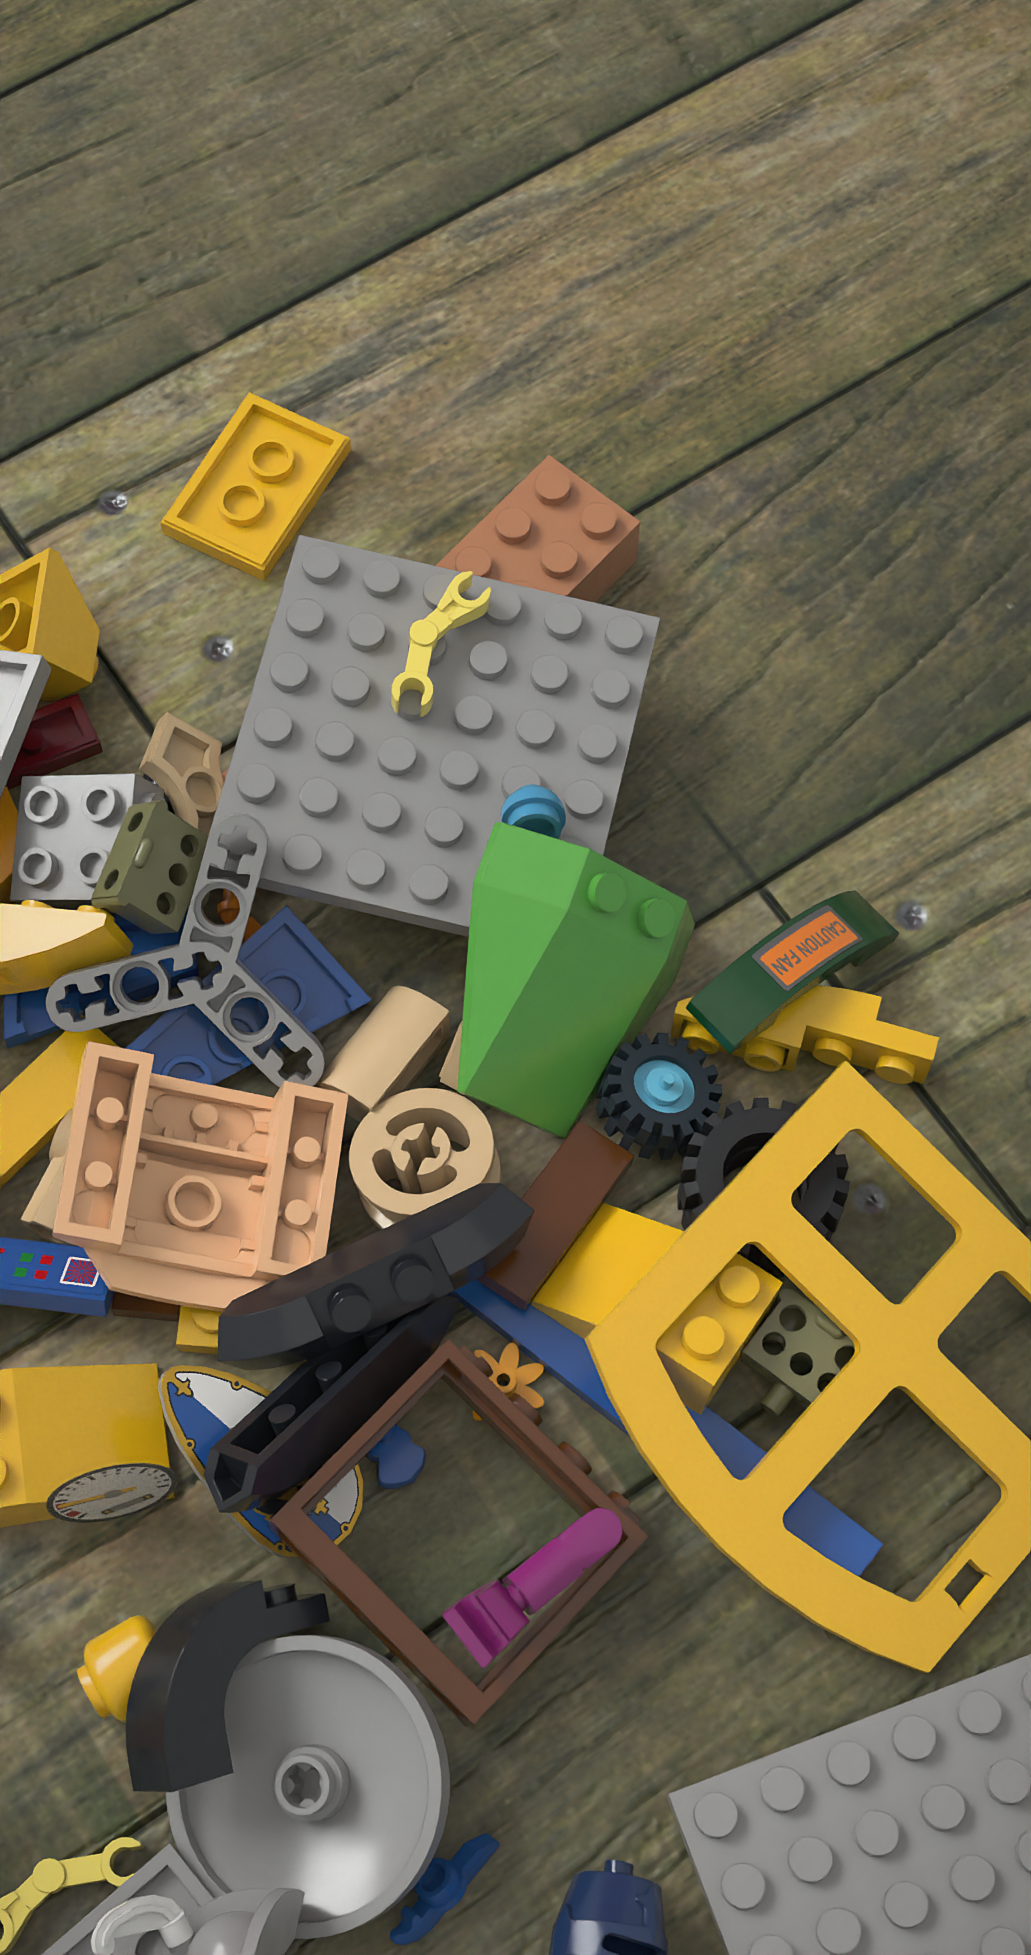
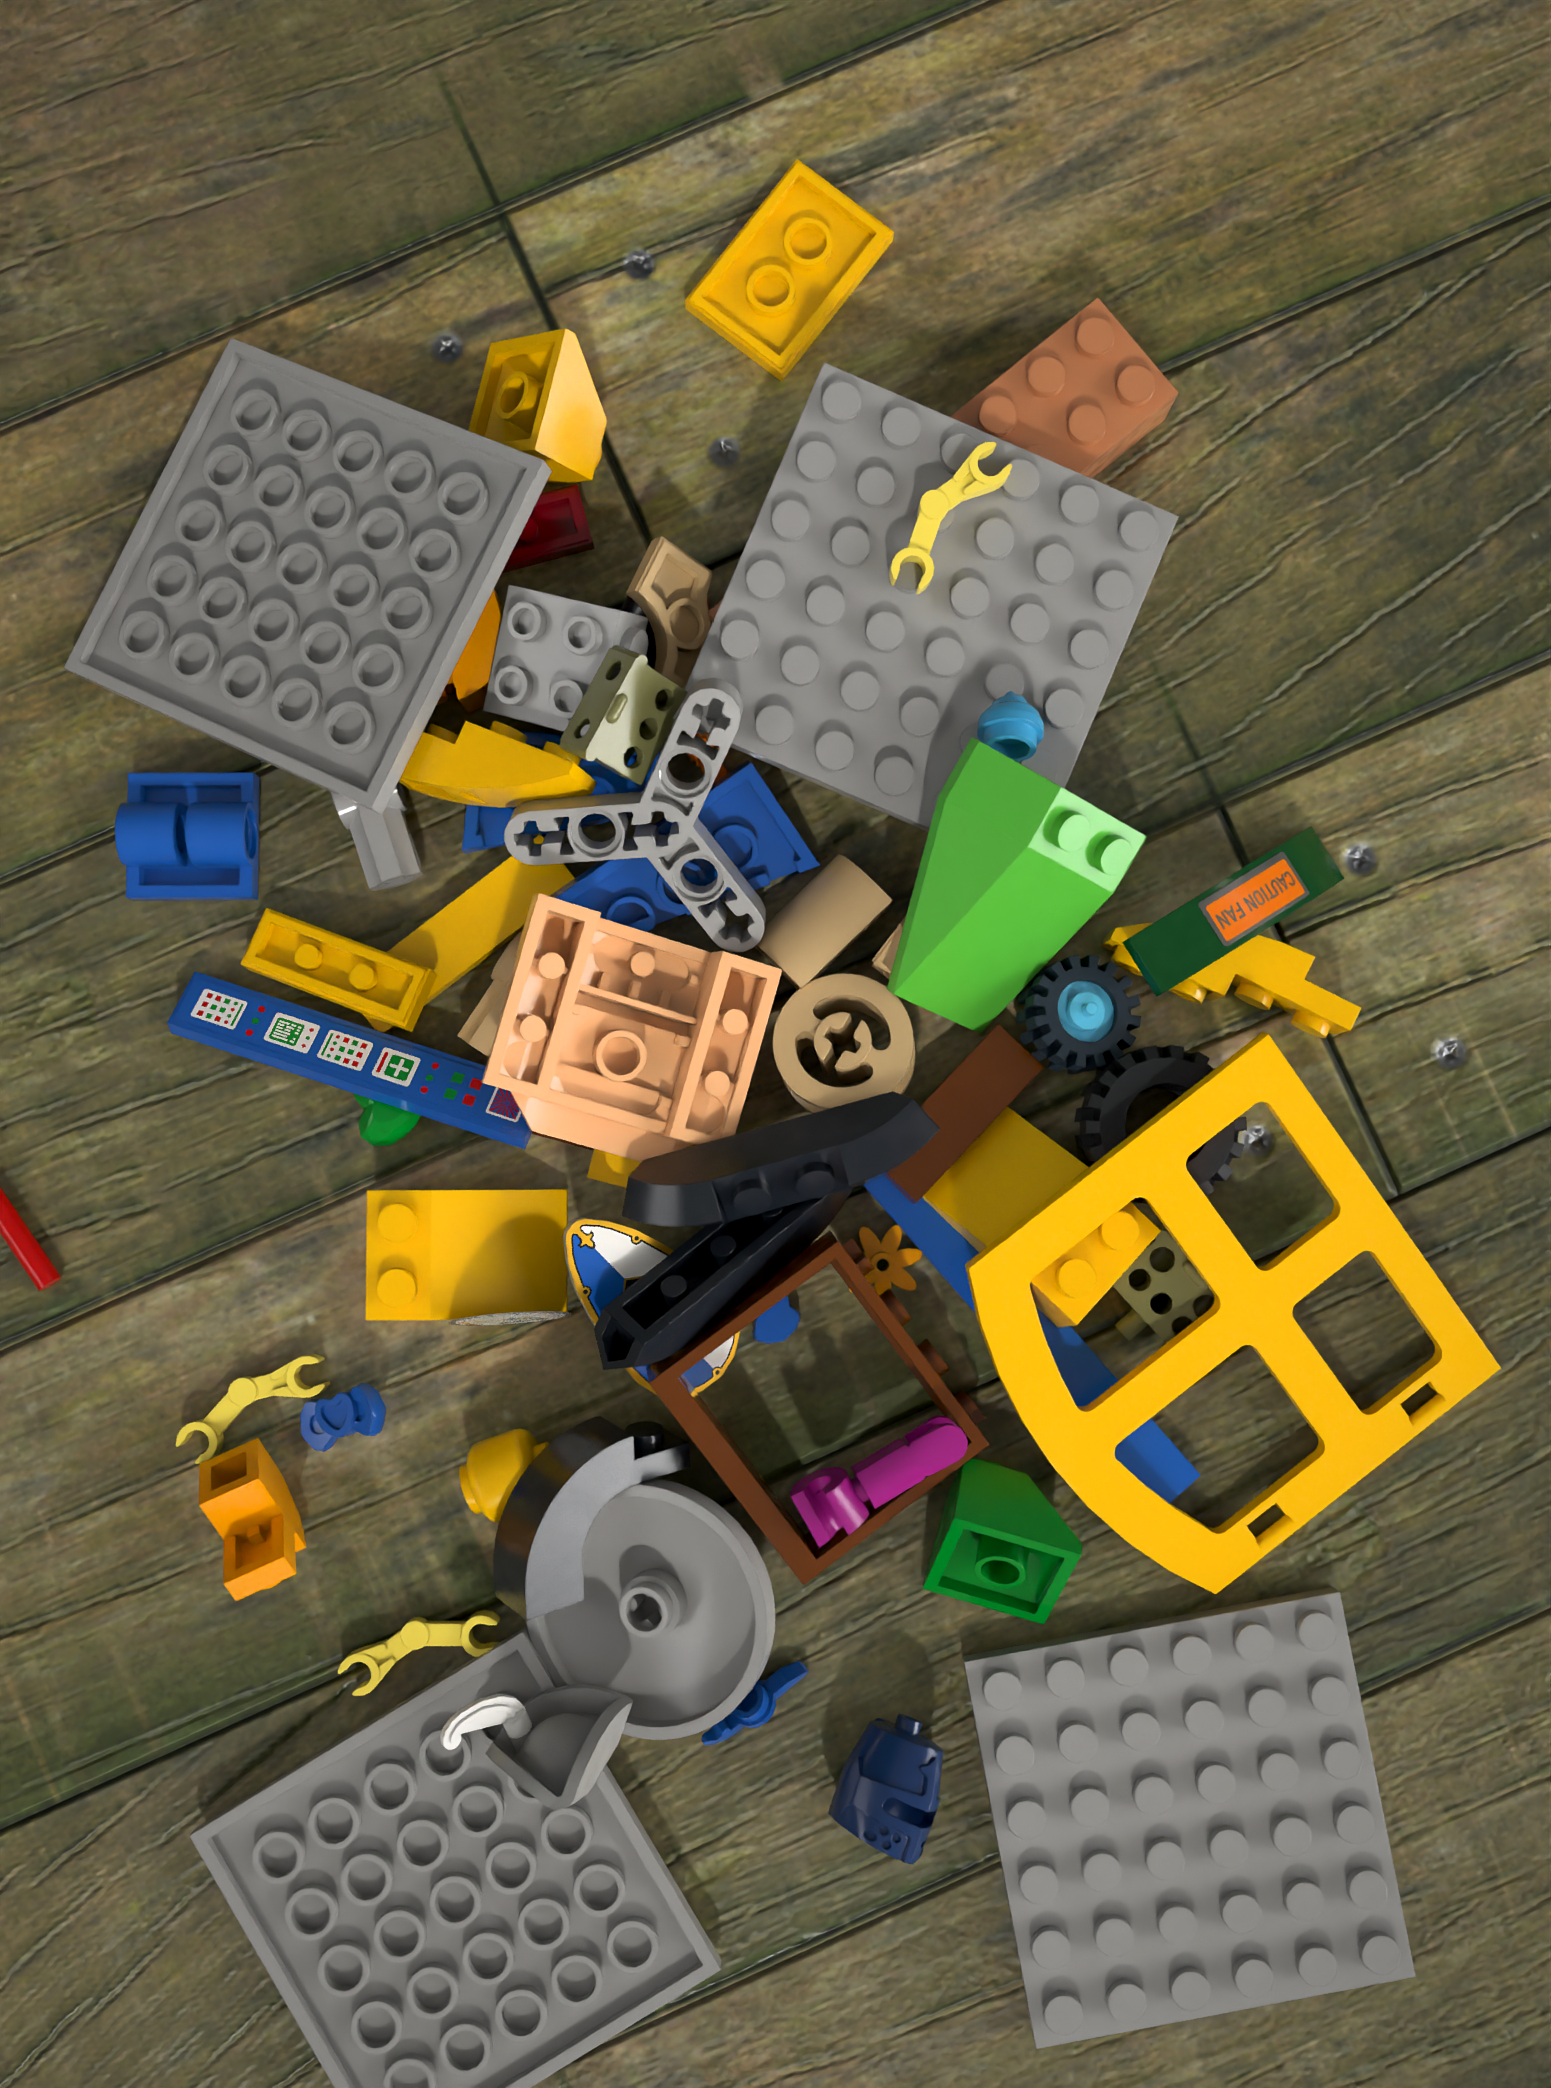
camera: 10 degrees right, 20 degrees up
none -> green slope [922,1458,1082,1624]

